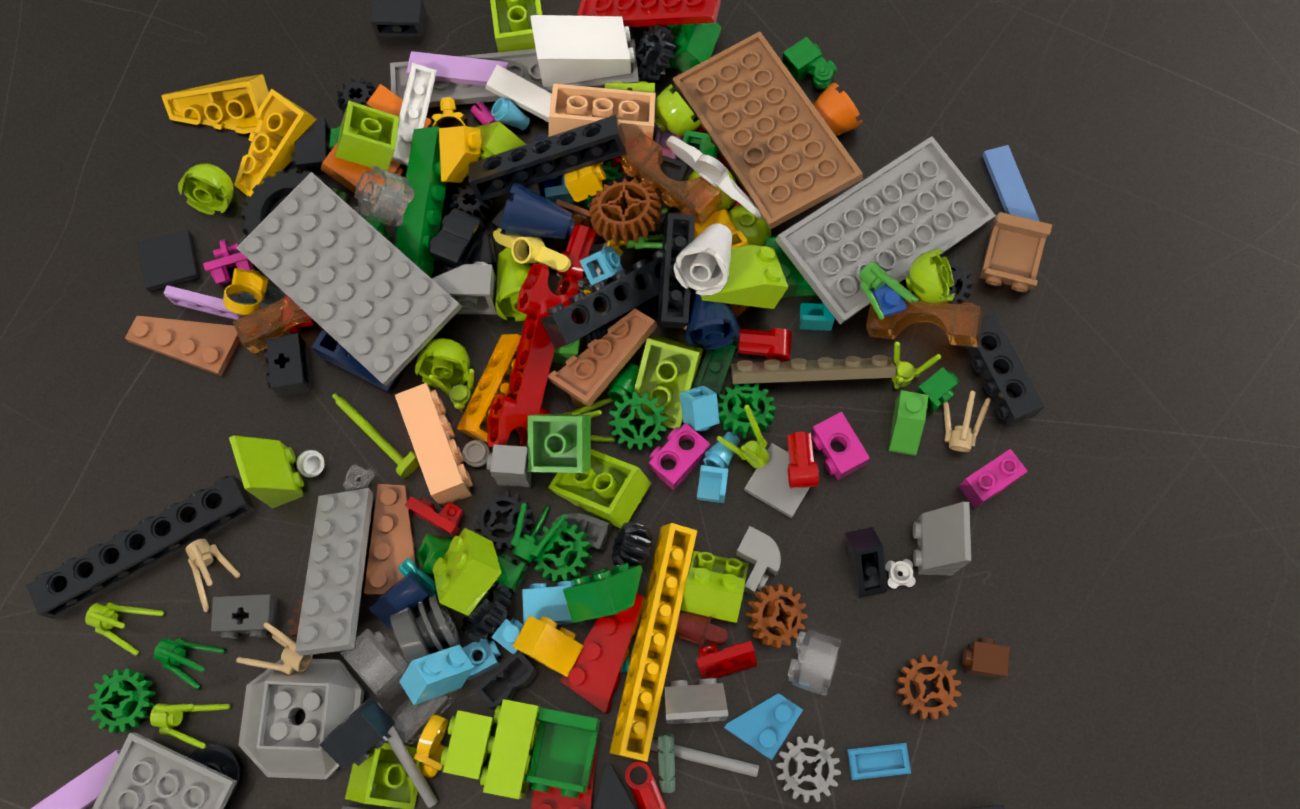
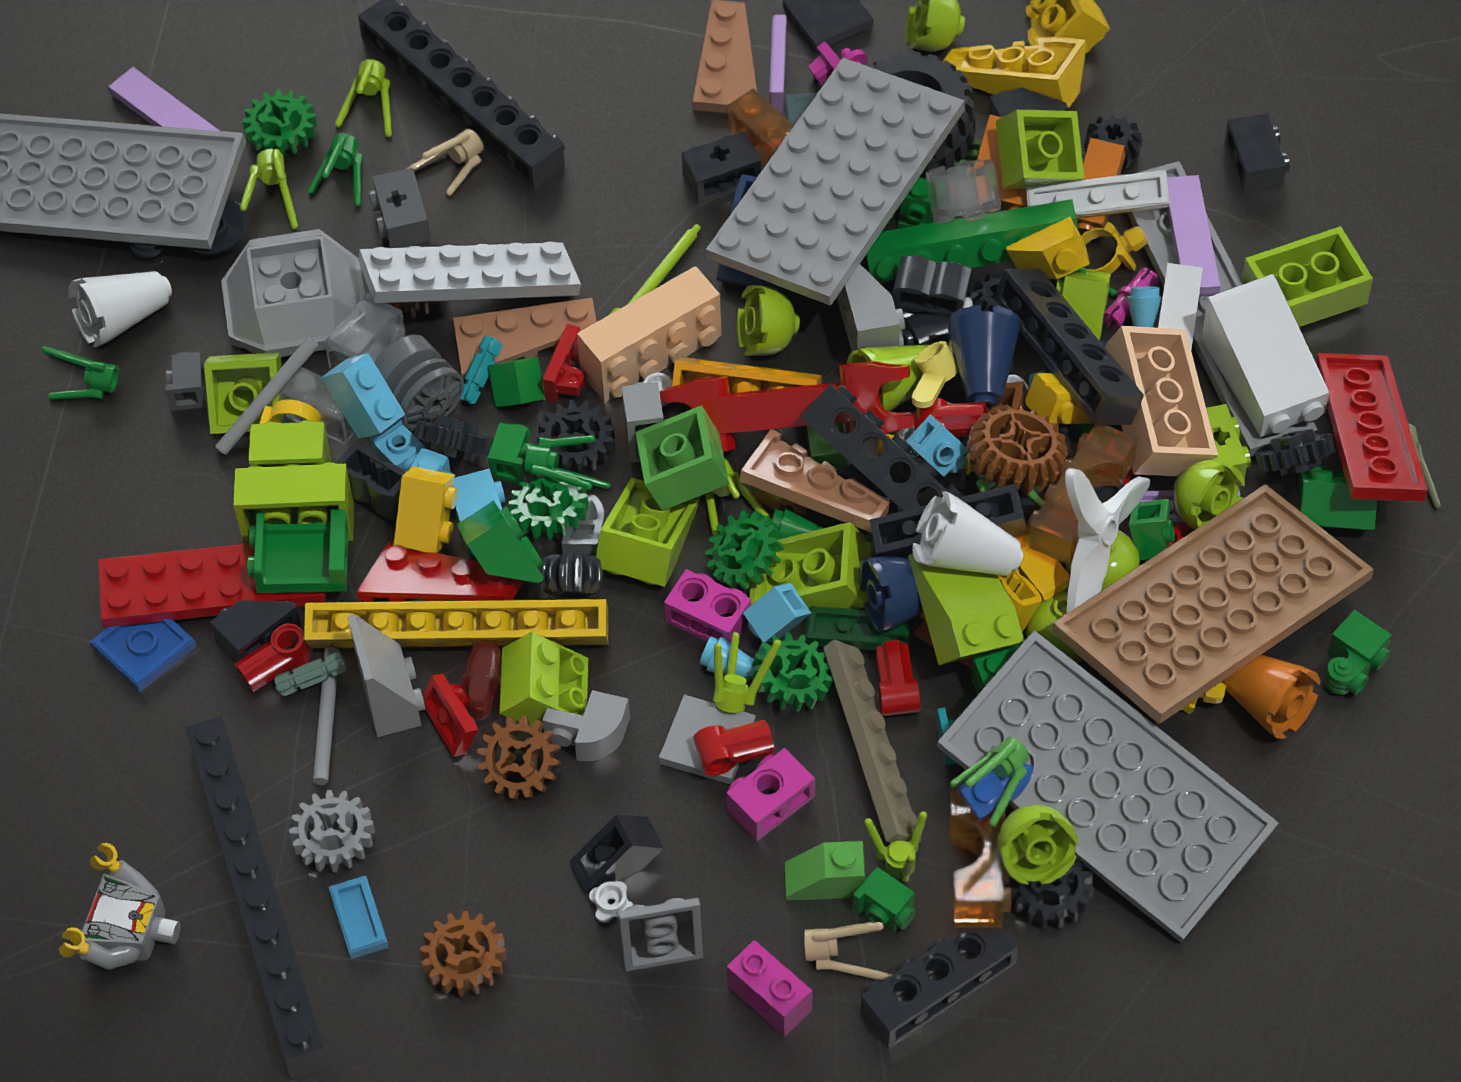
camera: 75 degrees right, 15 degrees down
yellow piece [223,268,268,315] -> none
lime slope [229,435,304,508] -> none
tan plant [236,622,313,675] -> none
white plate [297,450,324,477] -> none
black brick [320,697,396,771] -> none
clear plate [343,465,375,490] -> none
dark blue tile [369,571,431,628] -> none
lime plant [428,369,475,413] -> none
lime brick [433,528,501,616] -> none
medium azure panel [697,465,728,503] -> none
dark azure wing [724,693,803,760] -> none
clear brick [788,629,842,697] -> none
reddish brown brick [962,638,1010,679] -> none
medium nougat panel [979,212,1052,292] -> none
medium blue tile [982,145,1040,222] -> none

